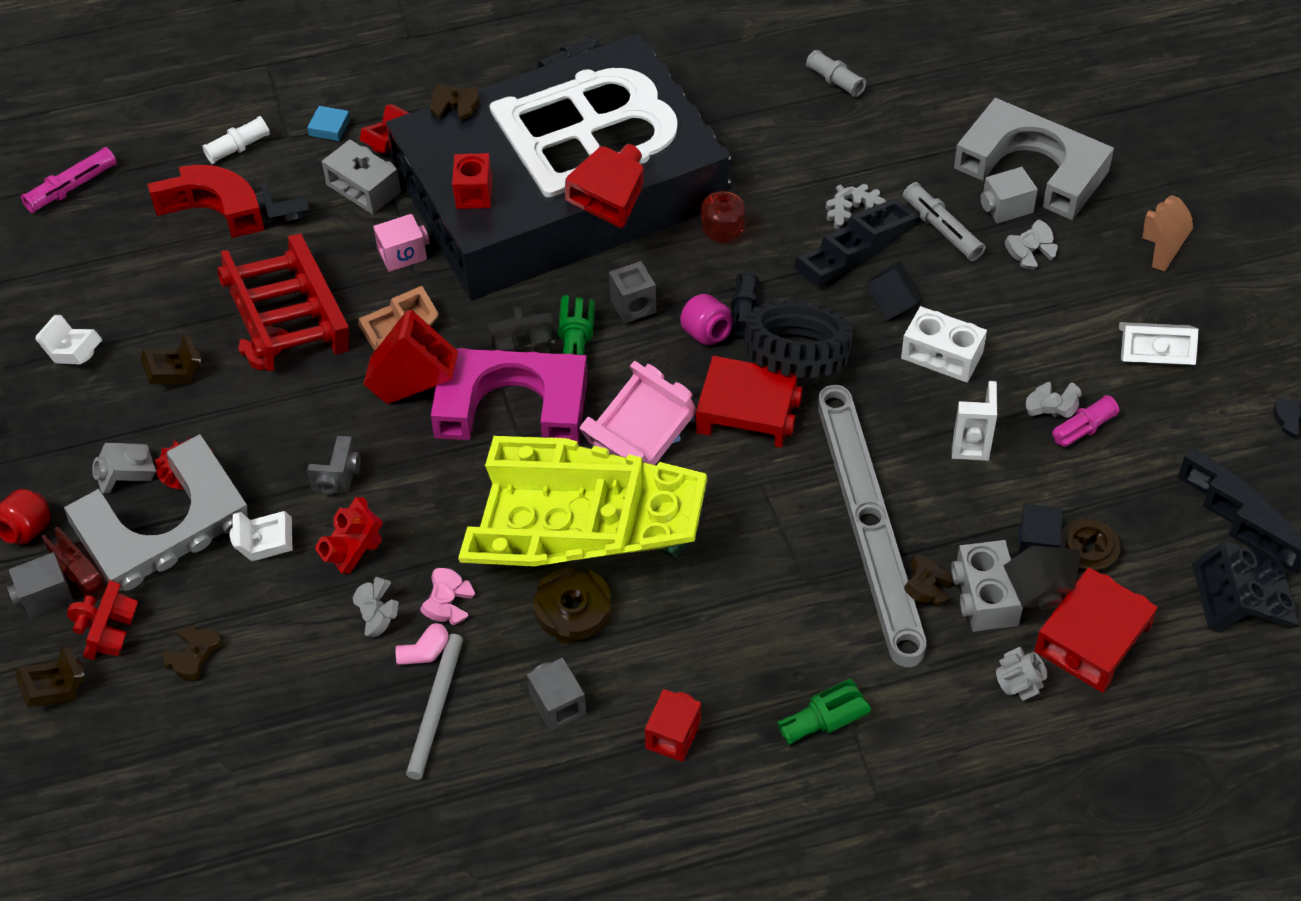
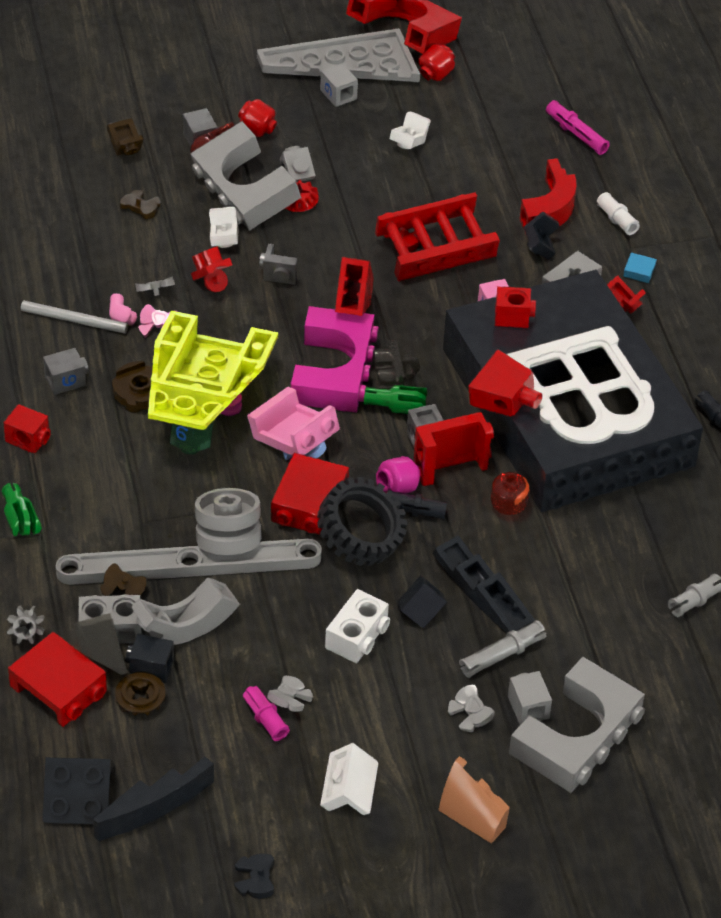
camera: 90 degrees right, 5 degrees down
red hips [67,580,138,660] -> none
dark brown bracket [140,335,201,384] -> none
nougat slope [358,286,439,351] -> none
dark brown piece [430,84,480,121] -> none
light grey animal [825,184,886,230] -> none
white panel [952,381,997,461] -> none
none -> light grey arch [131,577,240,645]
none -> light grey wheel [195,488,262,555]
none -> red panel [413,412,494,486]

